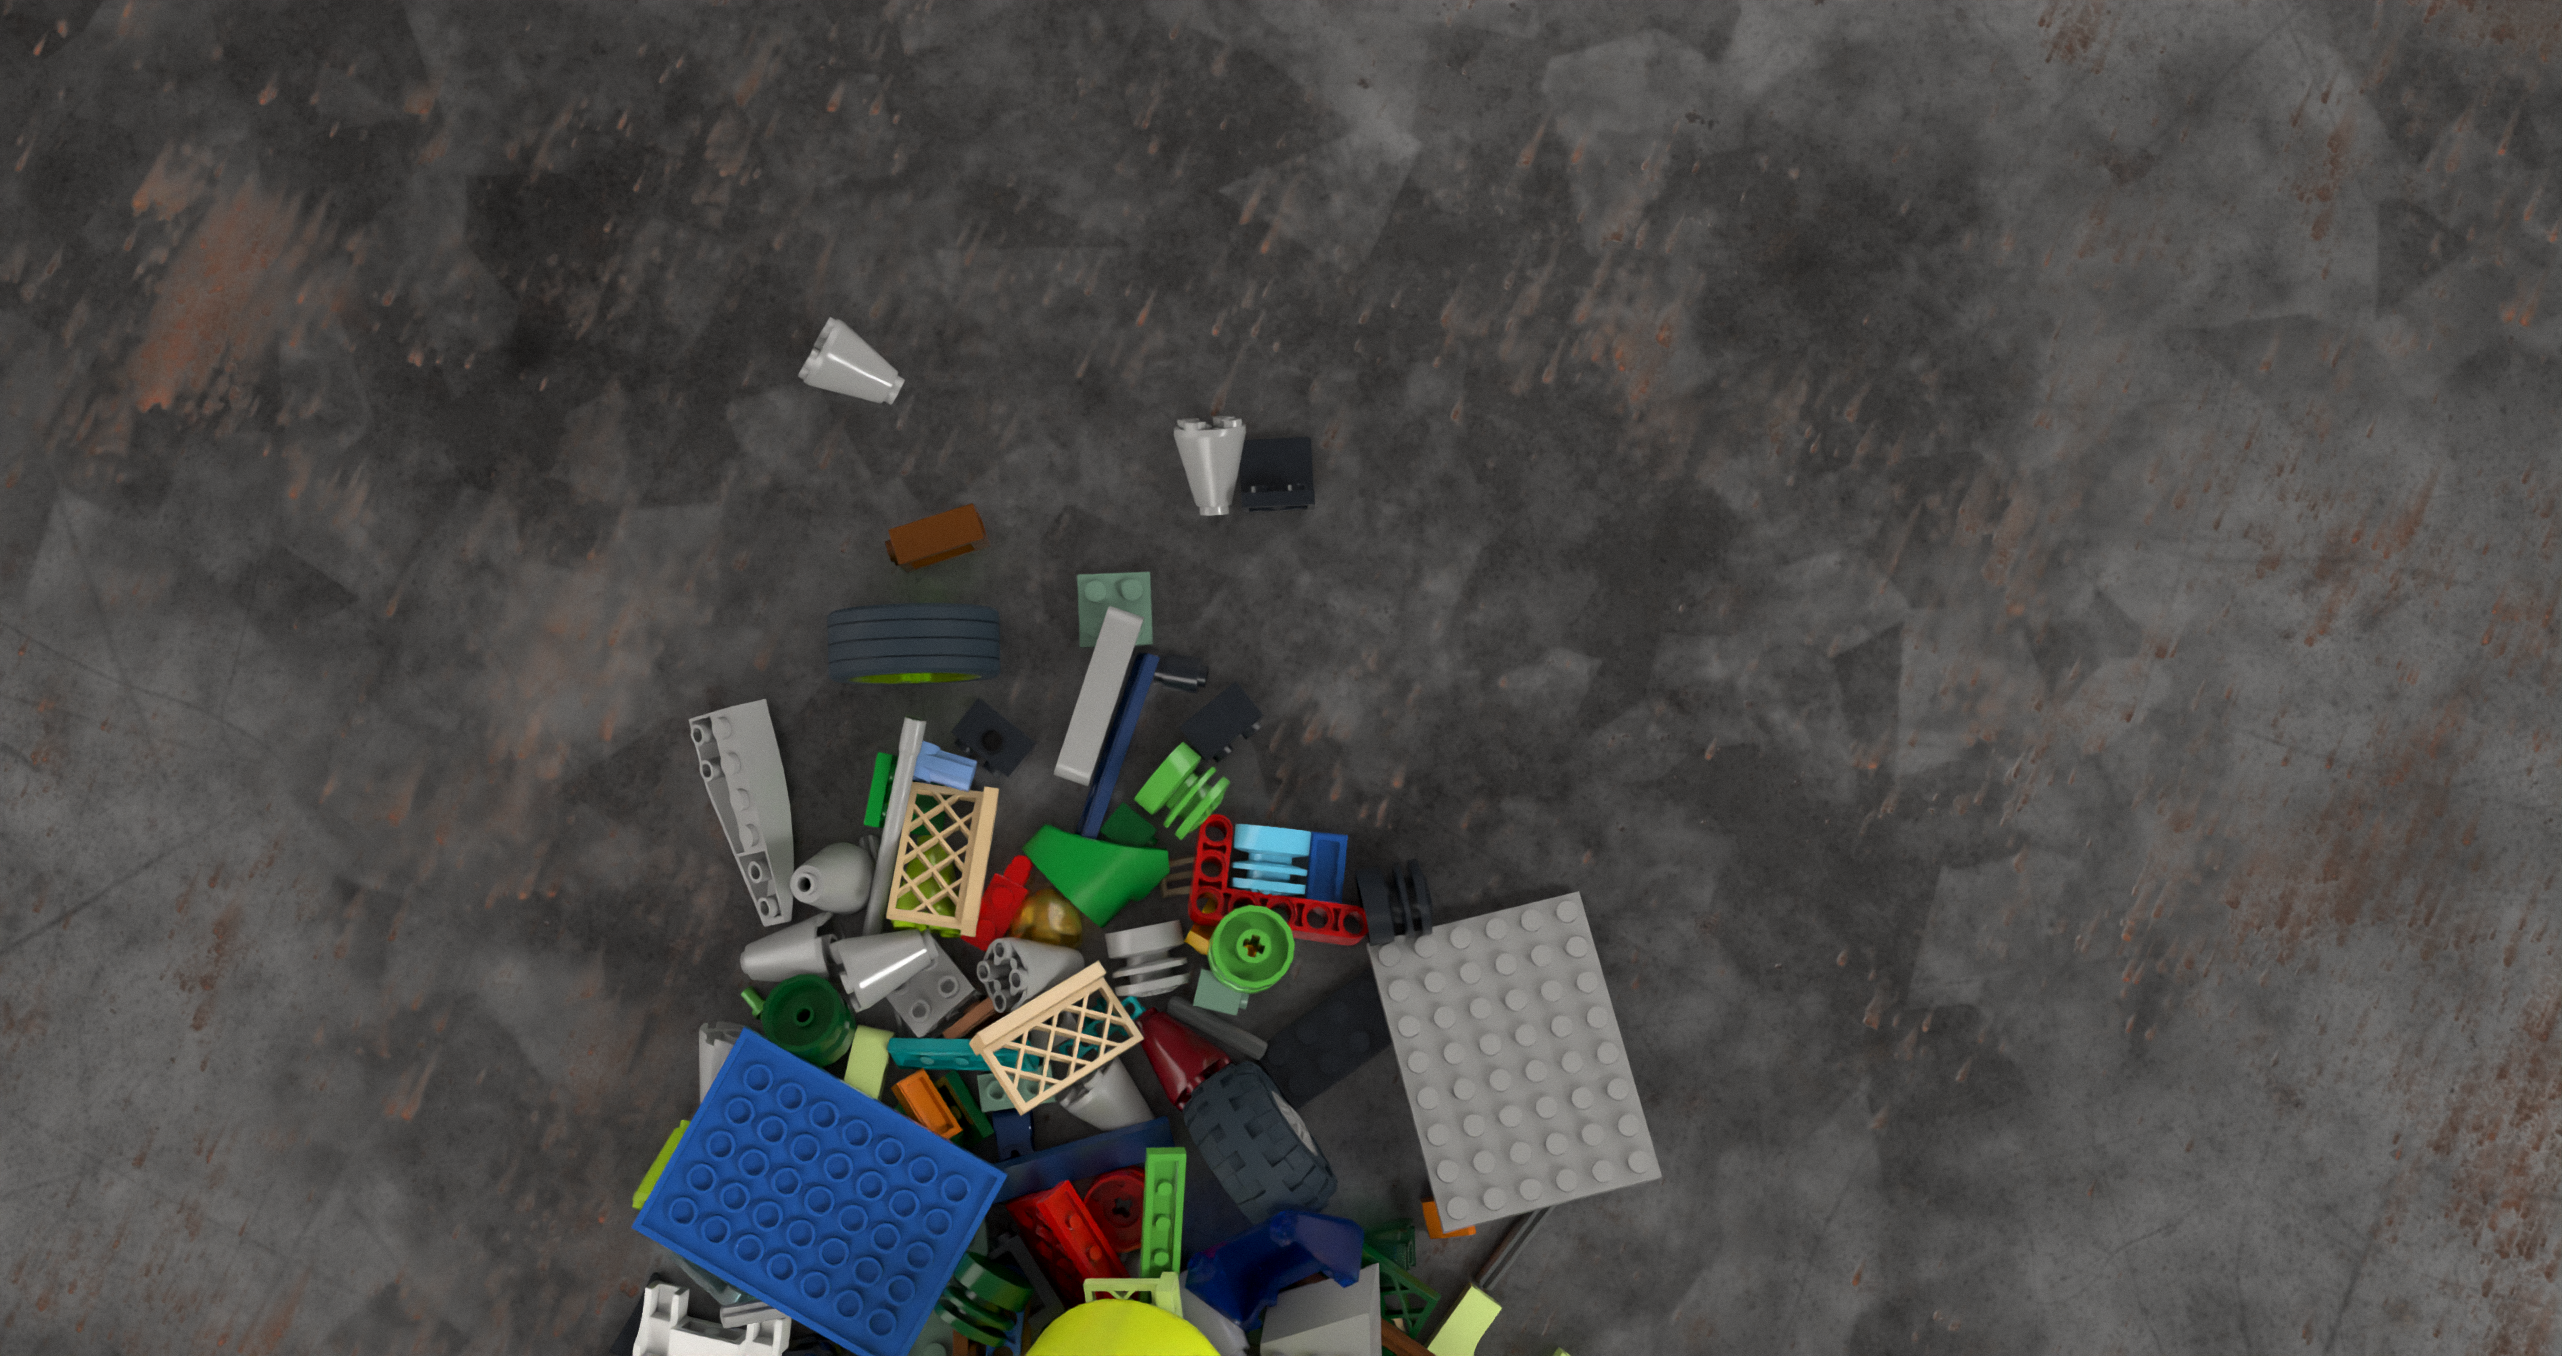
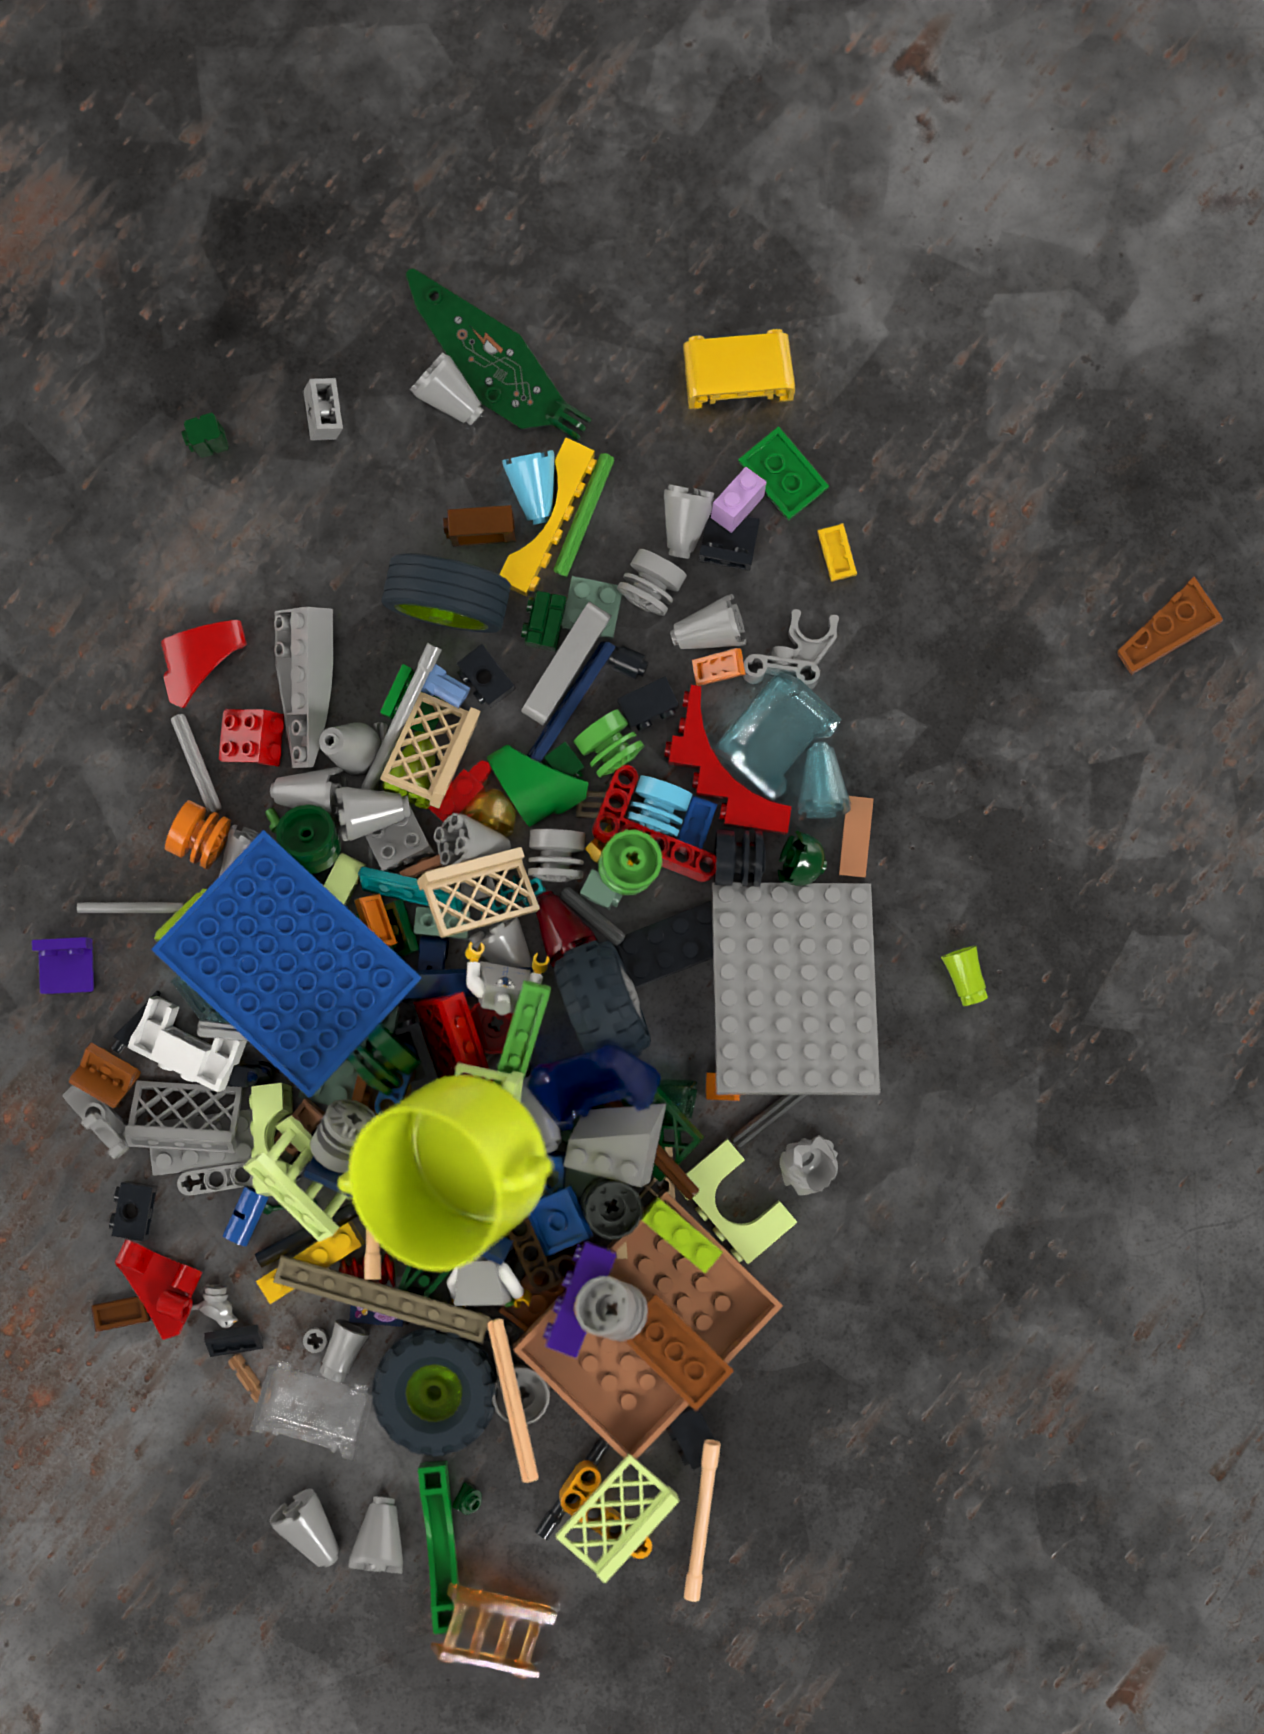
camera: 20 degrees right, 0 degrees up
none -> dark purple bracket [32,937,94,994]
none -> light grey bar [77,902,185,913]
none -> red panel [161,620,247,708]
none -> orange wheel [165,800,231,870]
none -> light grey axle [171,714,222,813]
none -> dark green brick [181,412,229,458]
none -> red bracket [219,709,284,767]
none -> light grey brick [303,378,343,440]
none -> dark green wing [406,268,592,441]
none -> torso [465,942,549,1015]
none -> yellow arch [499,437,597,597]
none -> medium azure cone [502,450,554,525]
none -> dark green brick [521,591,567,652]
none -> bright green axle [554,453,614,576]
none -> light grey wheel [617,549,687,616]
none -> red arch [664,685,792,835]
none -> light grey cone [670,594,746,649]
none -> yellow windscreen [684,329,795,409]
none -> orange plate [692,648,746,686]
none -> lavender brick [711,467,766,533]
none -> clear light blue windscreen [715,673,842,800]
none -> green plate [738,426,829,521]
none -> light grey piece [742,609,839,691]
none -> dark green cylinder [778,831,827,886]
none -> light grey hair [779,1134,838,1195]
none -> clear light blue cone [798,742,851,818]
none -> yellow plate [817,524,857,582]
none -> nougat tile [838,796,874,878]
none -> lime plant [941,945,988,1006]
none -> dark orange wing [1117,577,1223,675]

